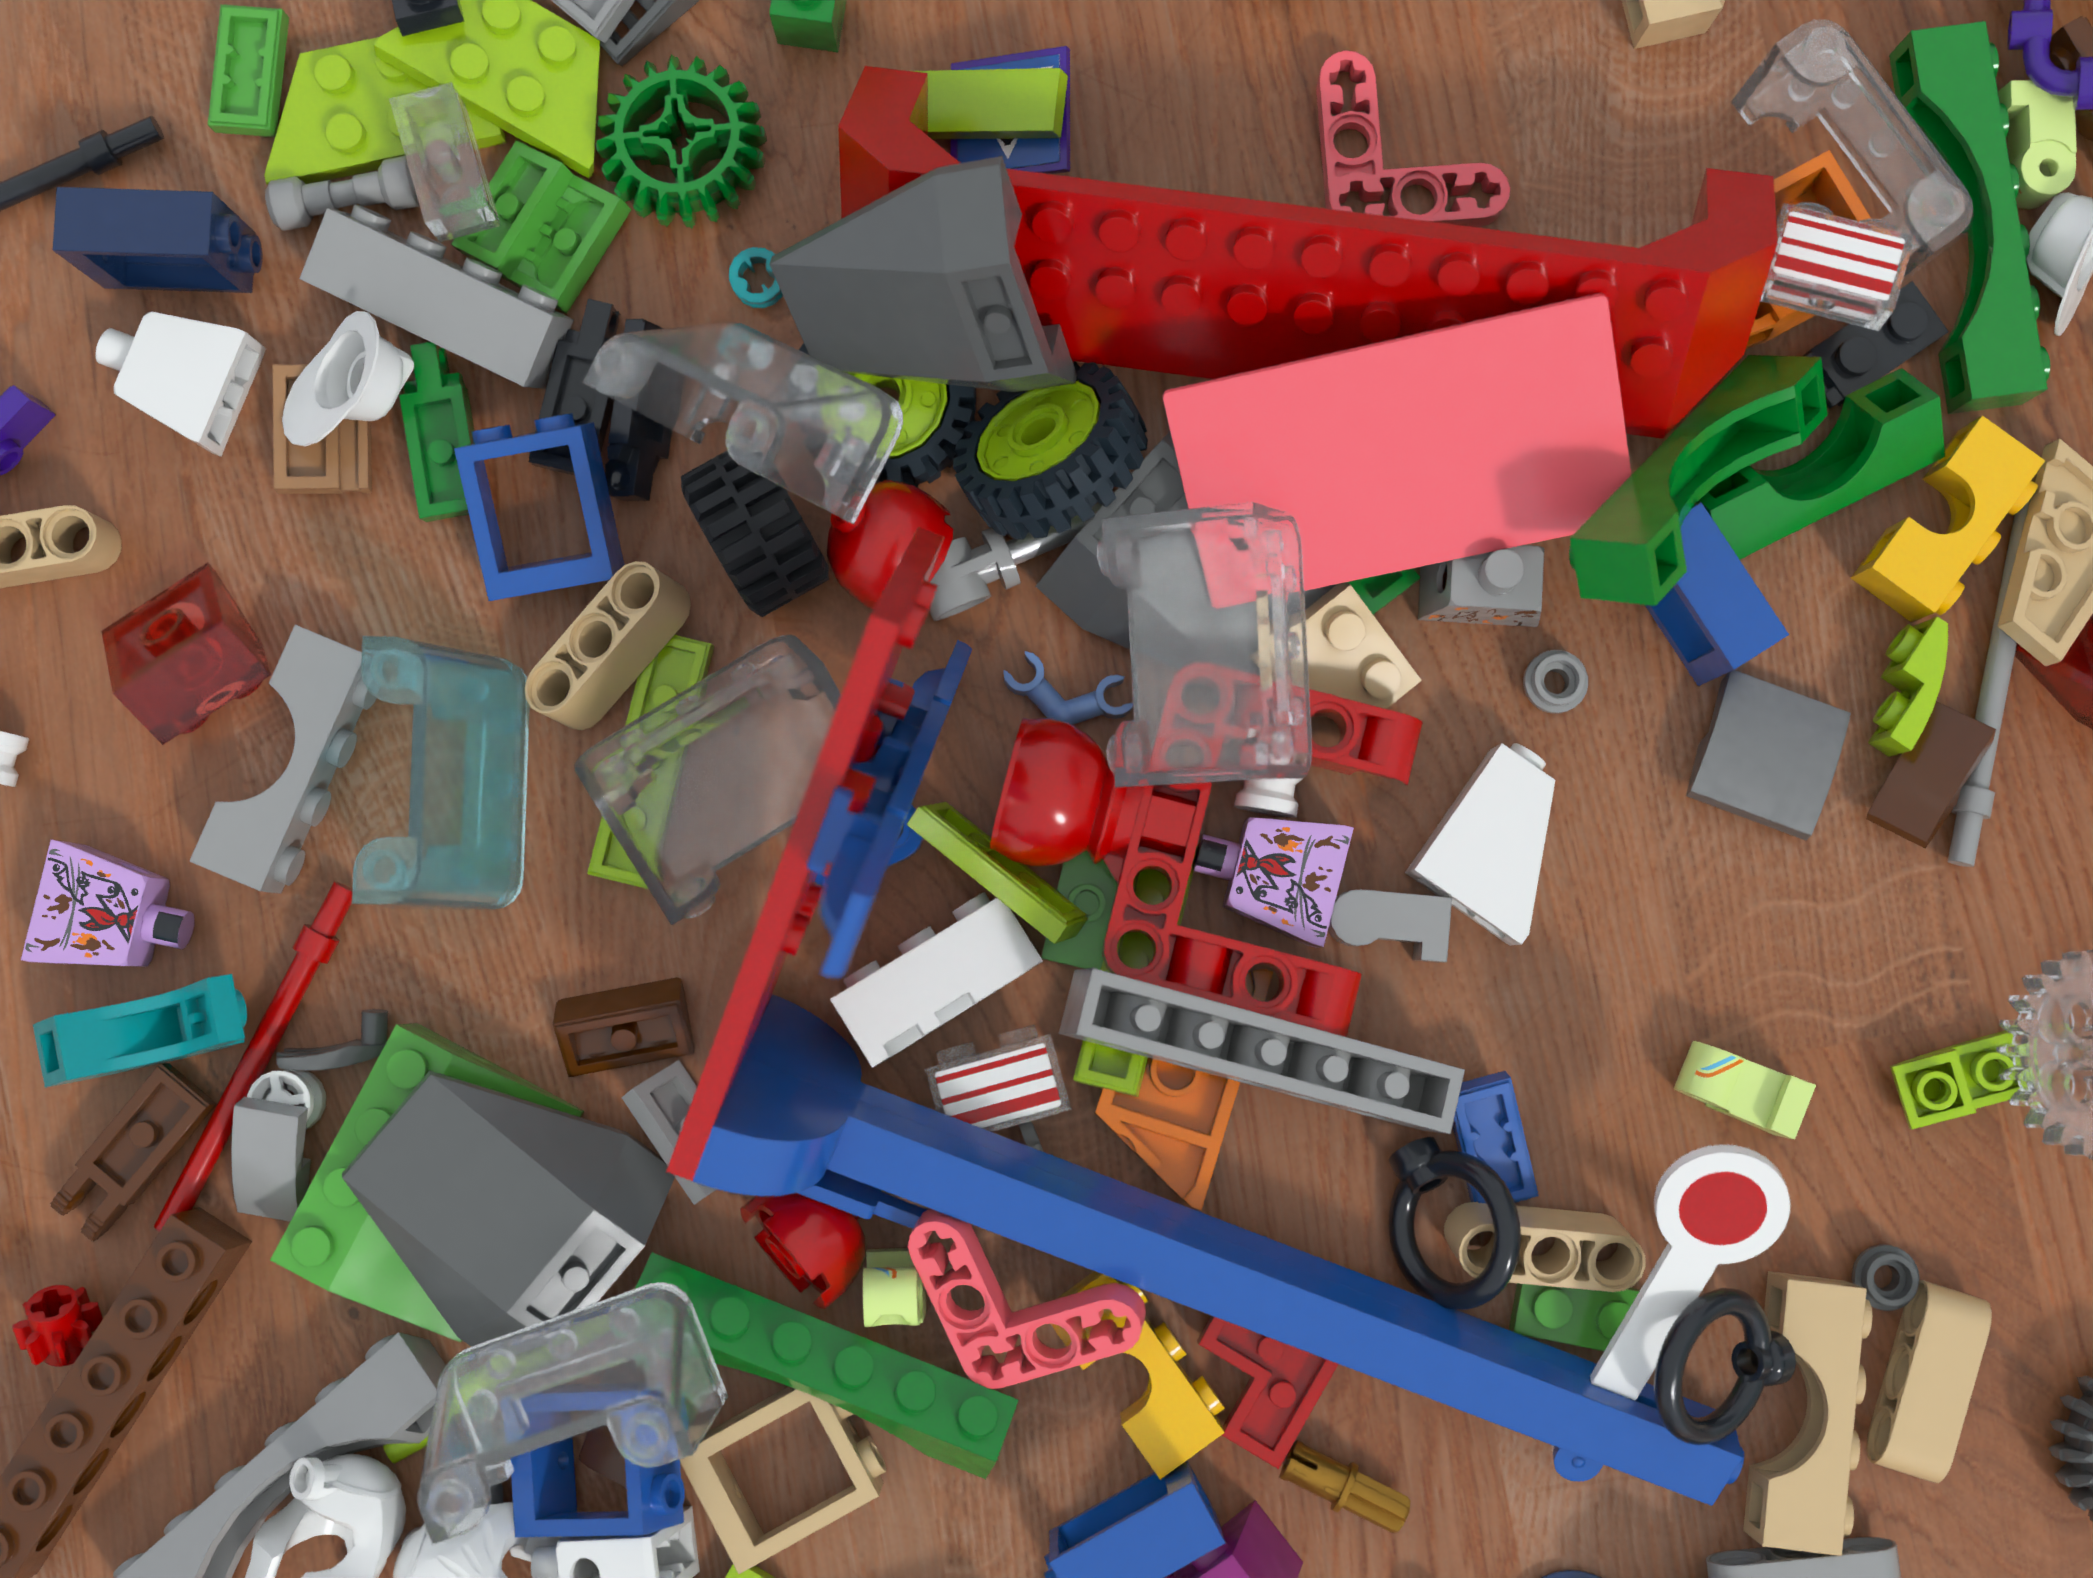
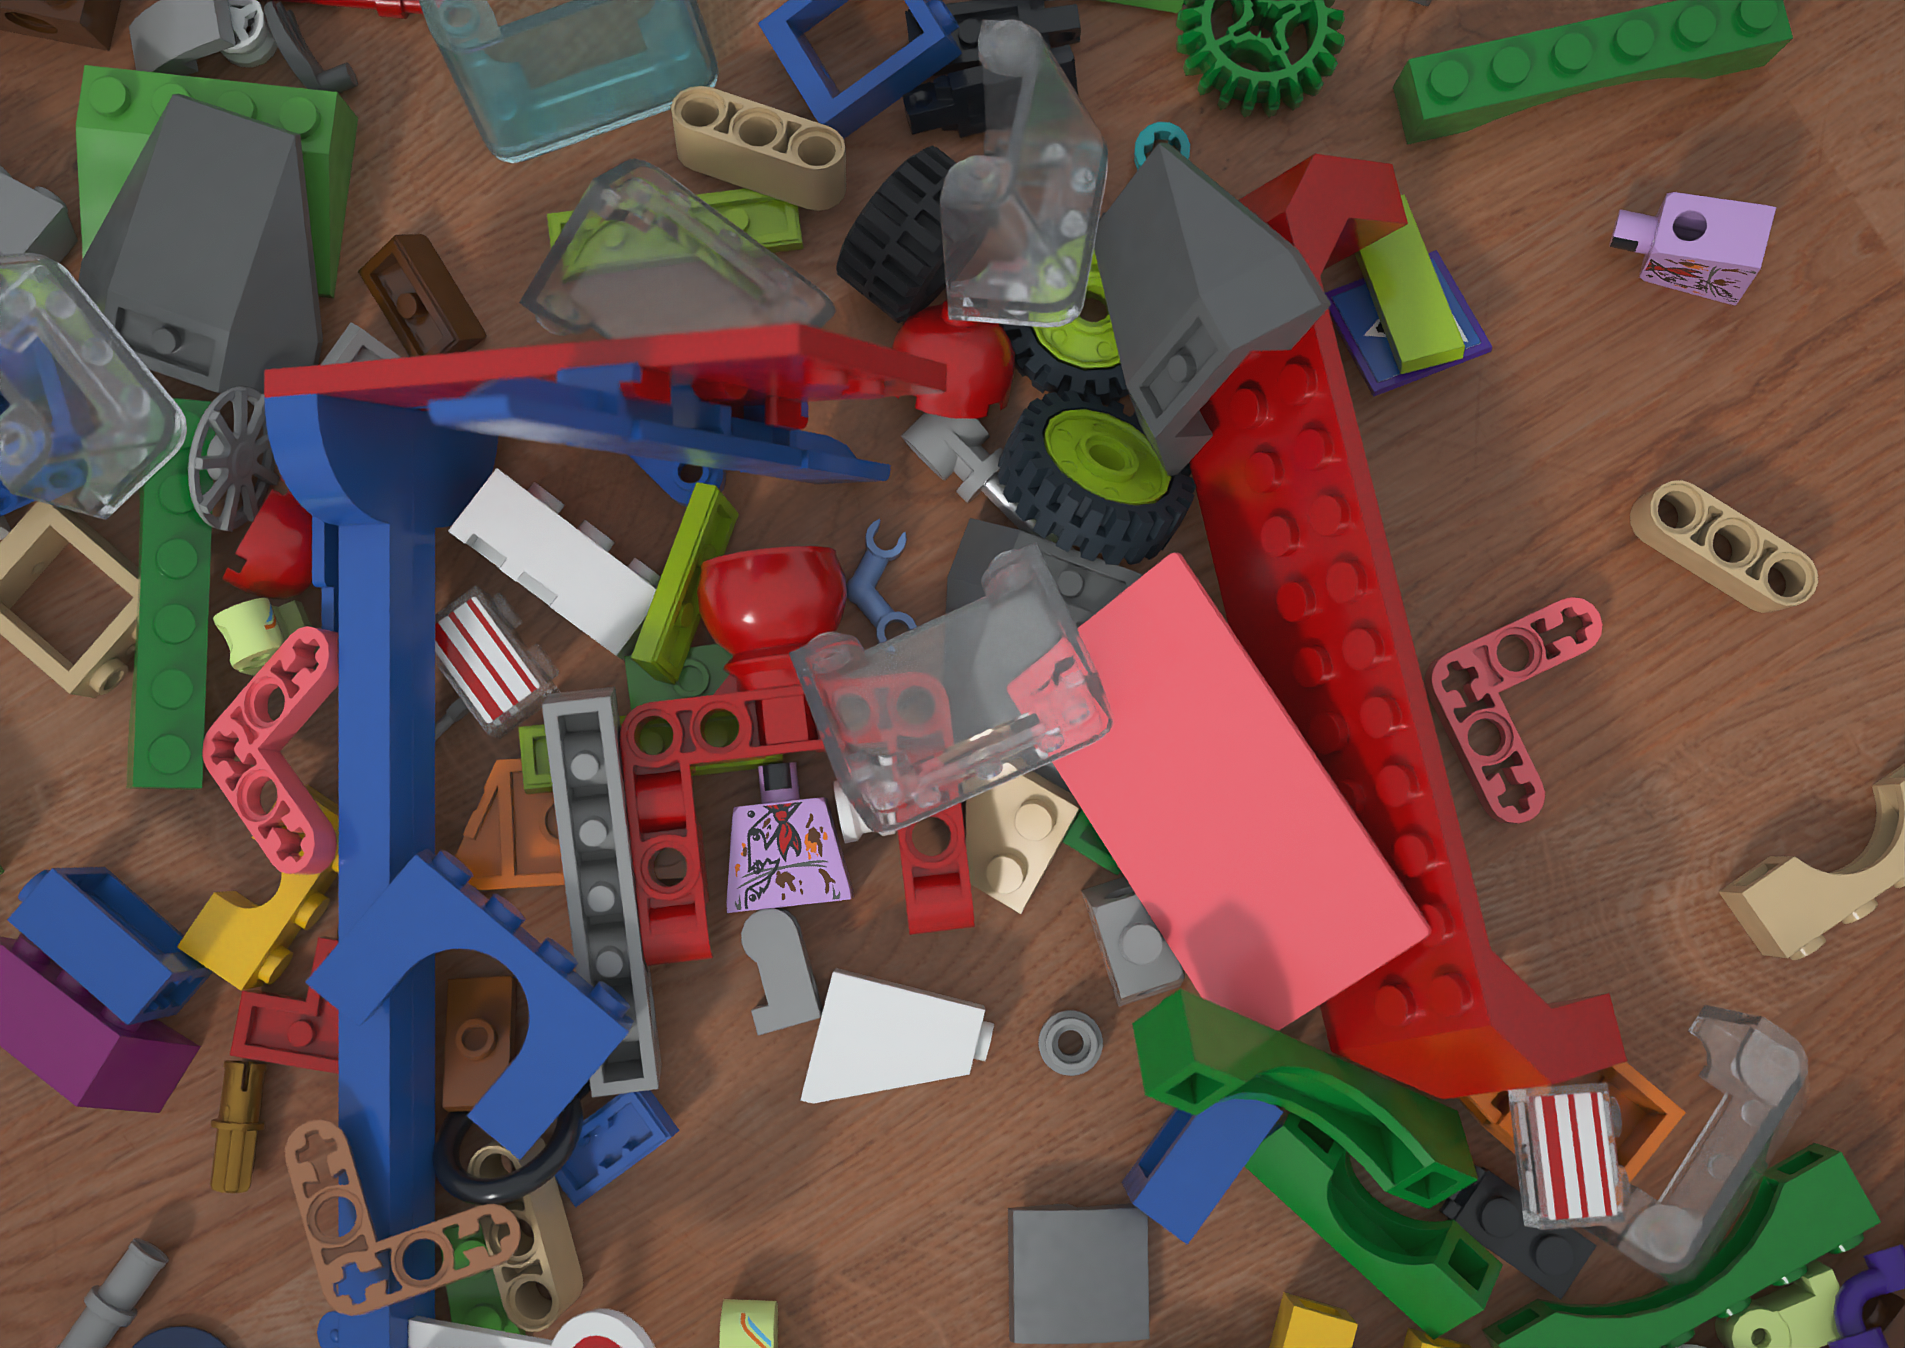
camera: 65 degrees right, 0 degrees up
none -> light grey wheel [188,386,280,532]
none -> nougat beam [285,1119,521,1316]
none -> blue arch [305,848,634,1160]
none -> dark orange plate [442,976,517,1112]

